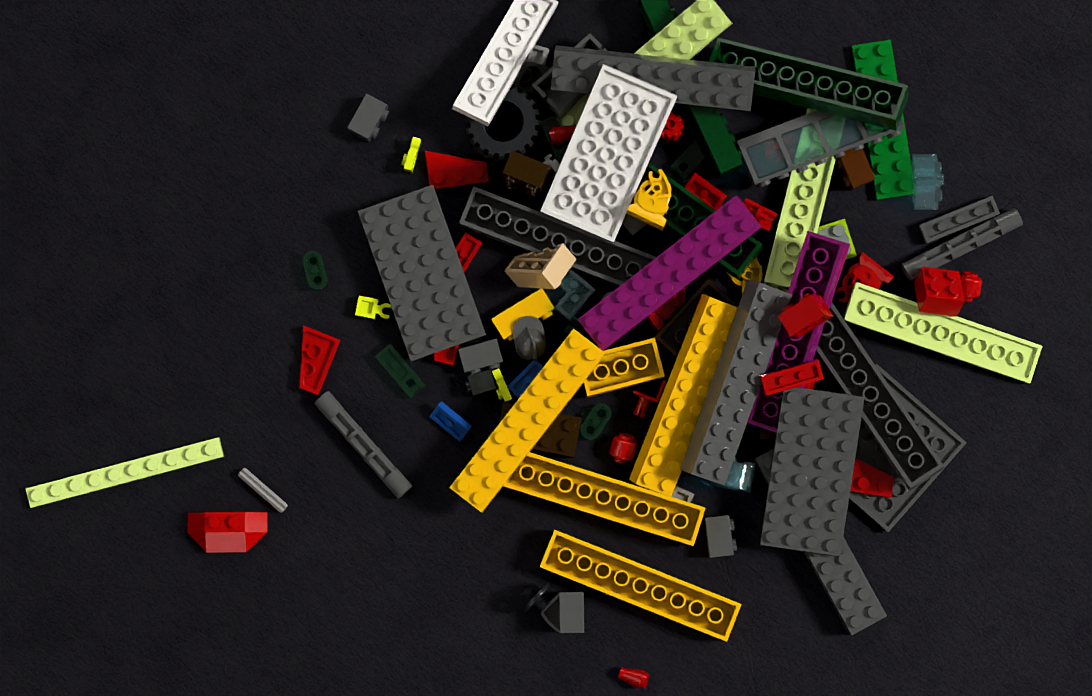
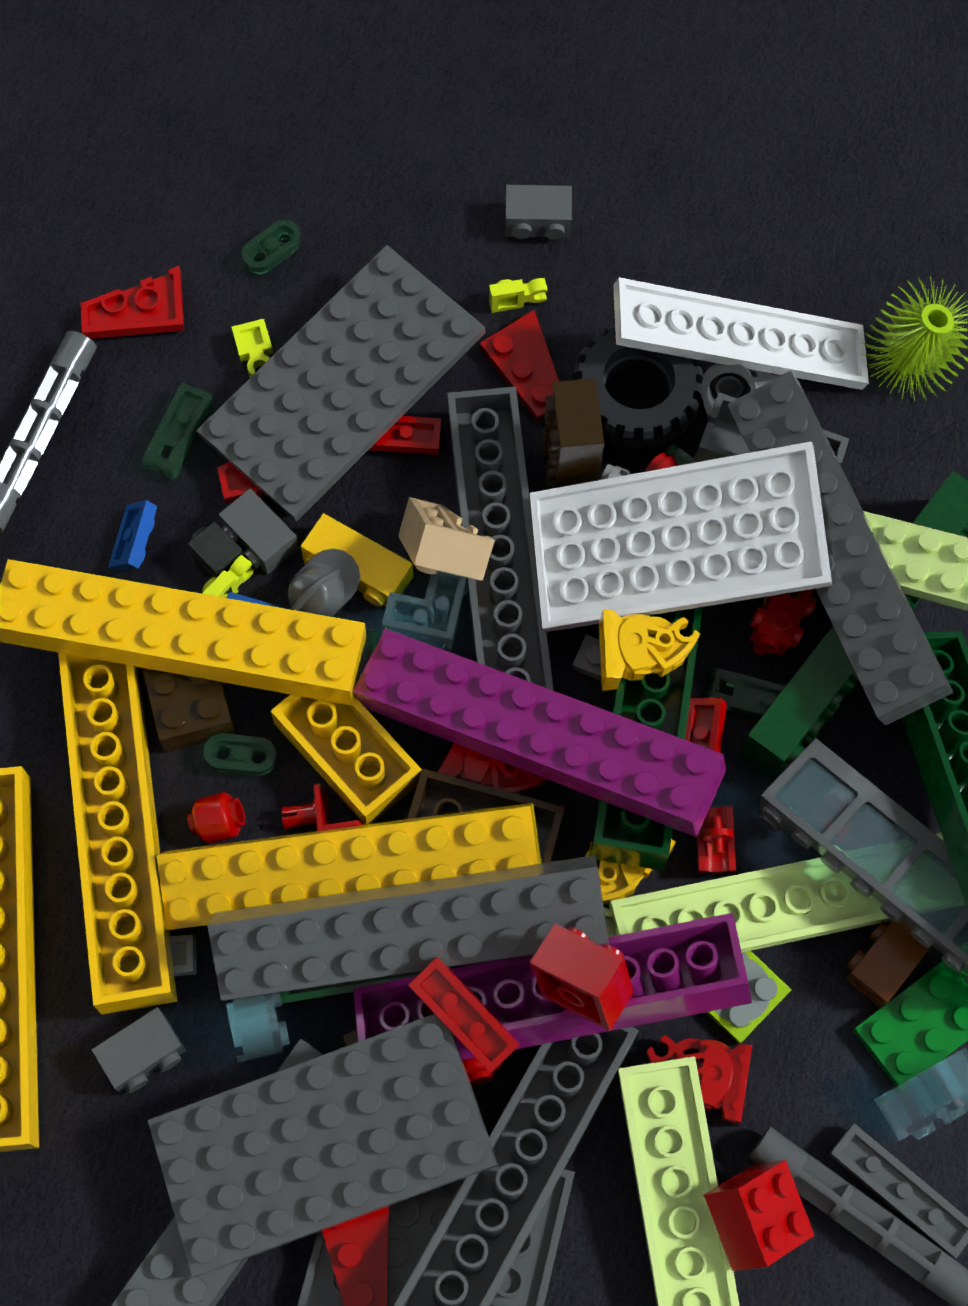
camera: 60 degrees right, 15 degrees down
red head [960,272,982,302] -> none

